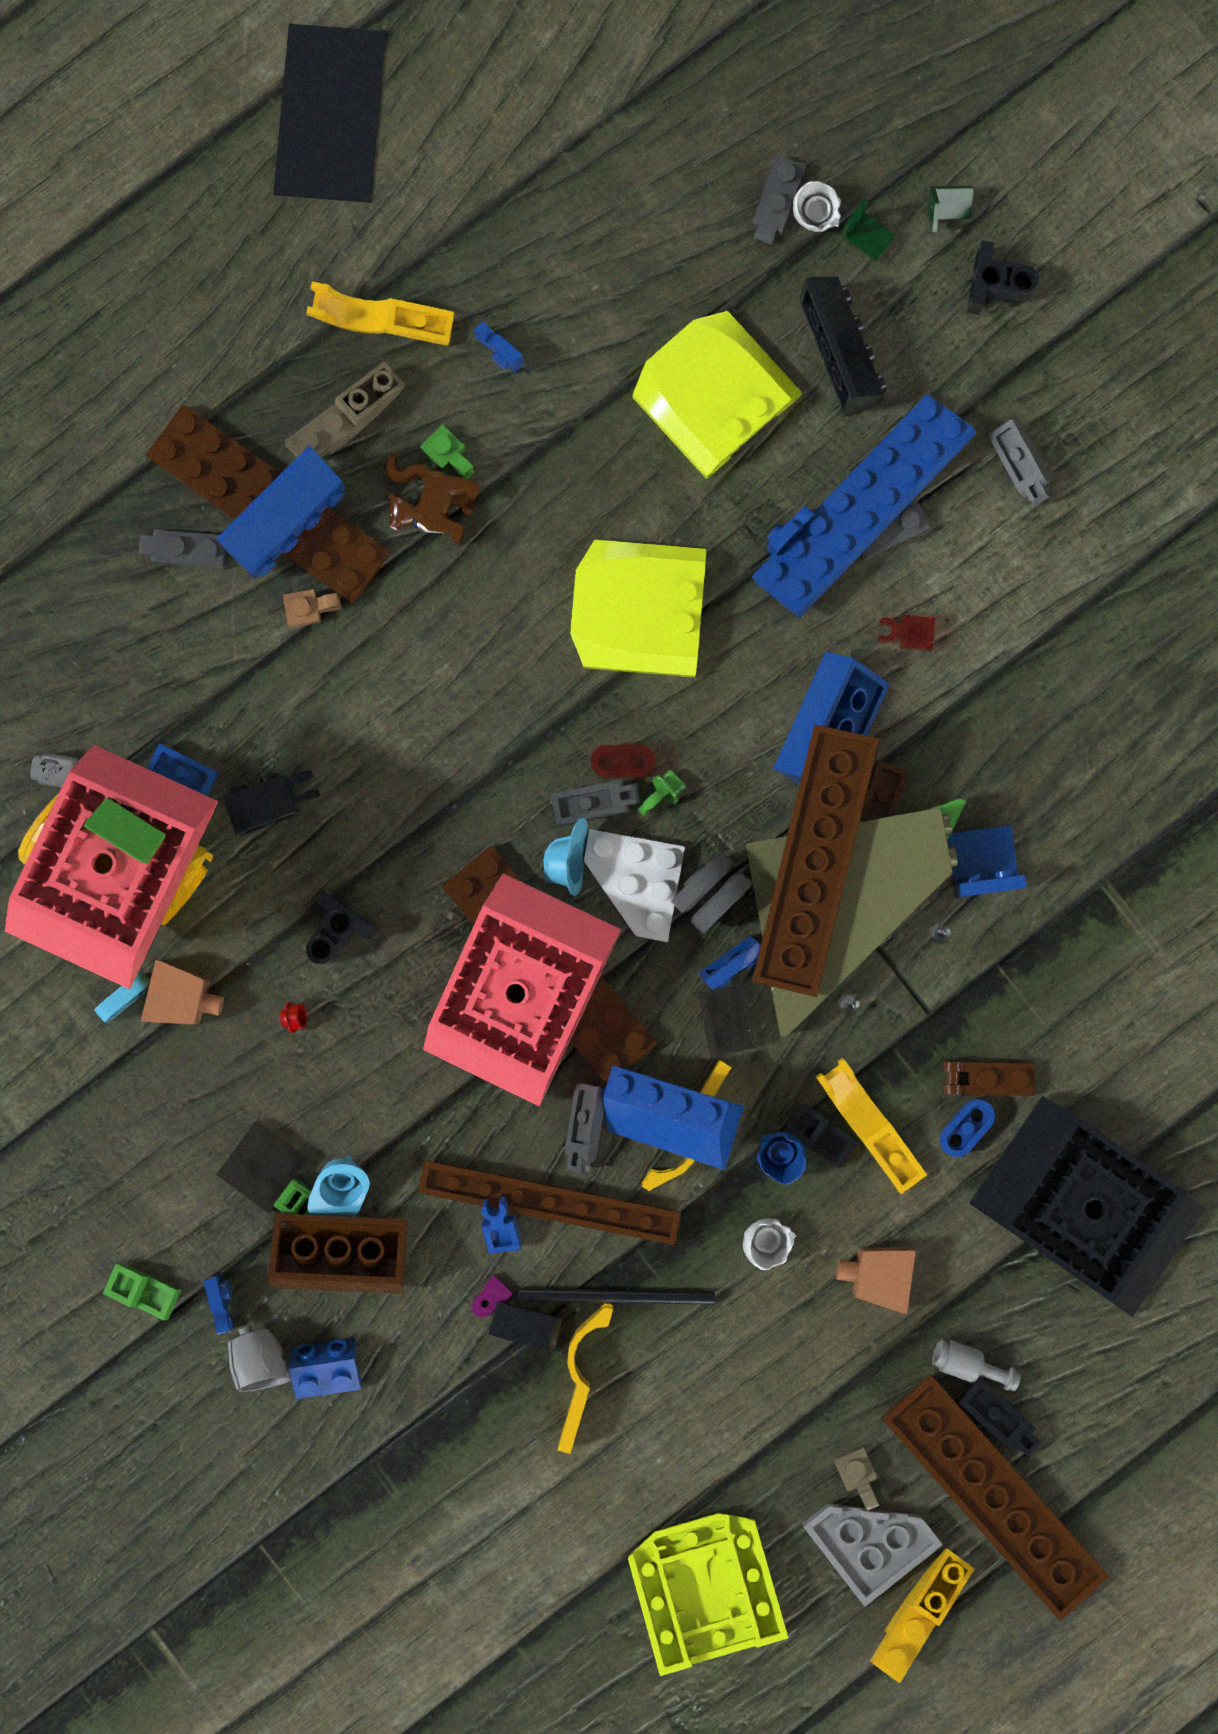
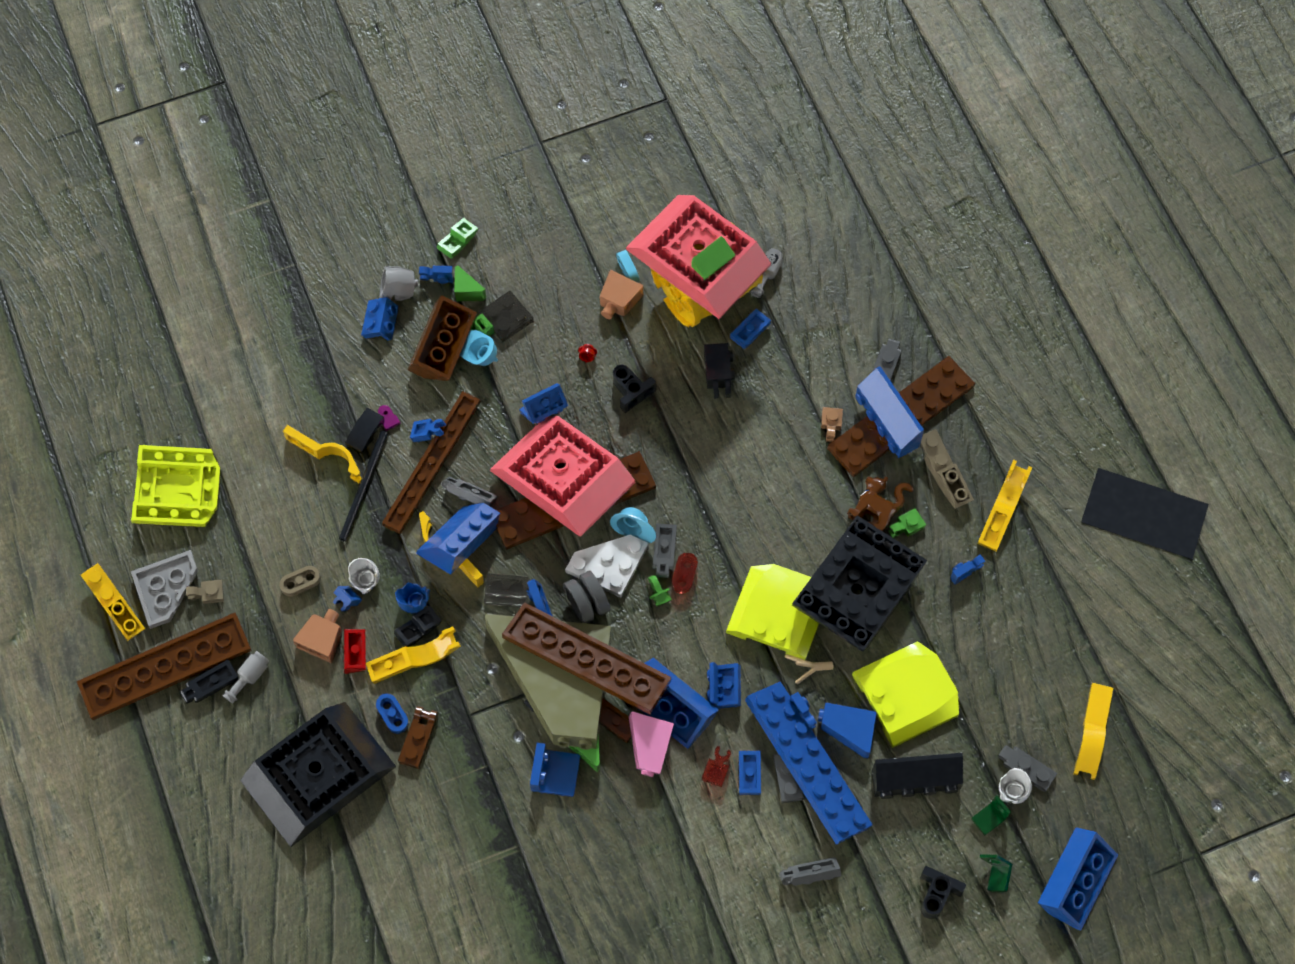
camera: 105 degrees right, 20 degrees down
none -> dark tan plate [279,566,321,597]
none -> blue tile [333,586,362,612]
none -> red slope [343,629,366,674]
none -> bright green slope [454,265,486,301]
none -> blue bracket [519,383,568,424]
none -> bright pink slope [629,712,674,777]
none -> blue bracket [707,662,741,709]
none -> blue plate [739,751,761,795]
none -> tan plant [785,654,833,684]
none -> black slope [792,516,927,652]
none -> blue slope [818,703,876,759]
none -> blue slope [1038,828,1118,931]
none -> yellow piece [1073,683,1113,780]

